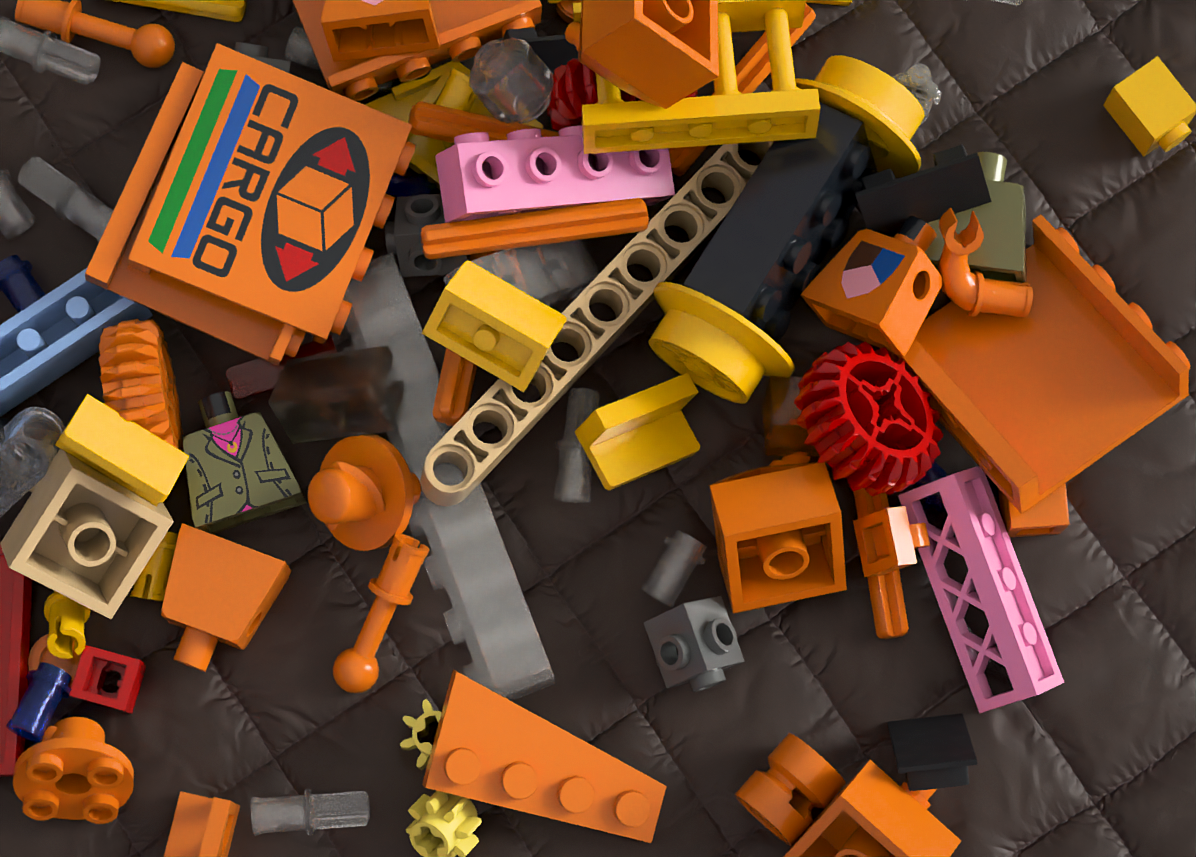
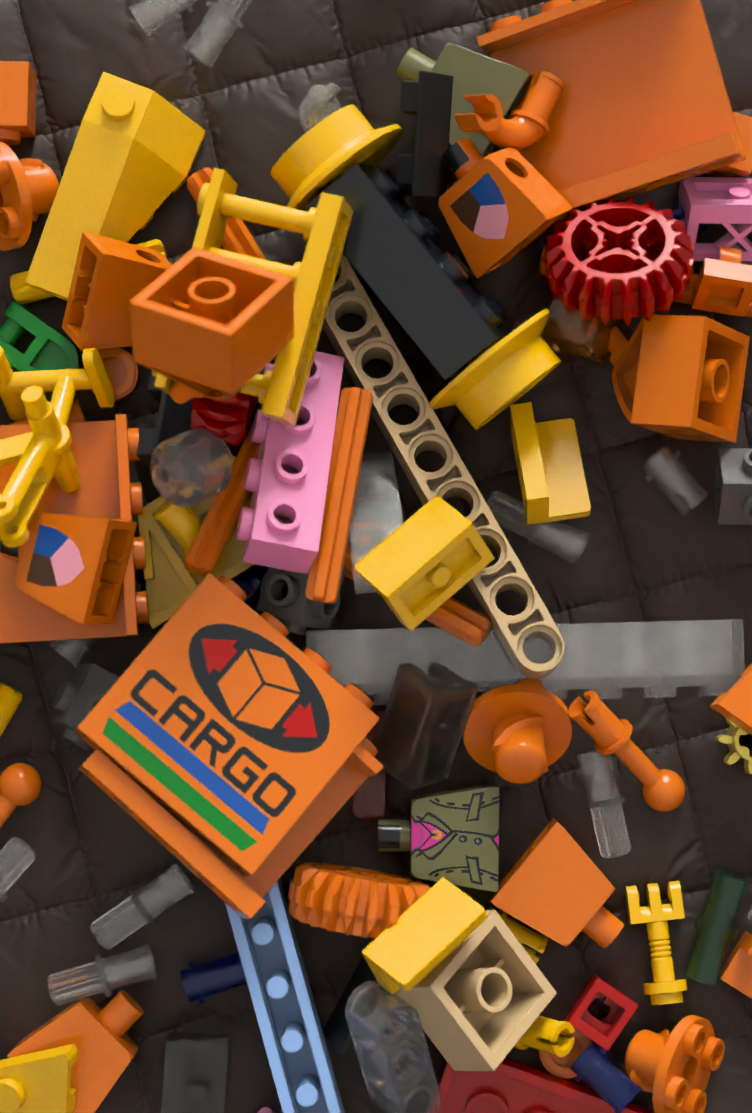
camera: 70 degrees left, 10 degrees up
none -> clear axle [577,750,631,858]
none -> yellow hinge [625,880,687,1005]
none -> clear green pin [684,870,748,985]

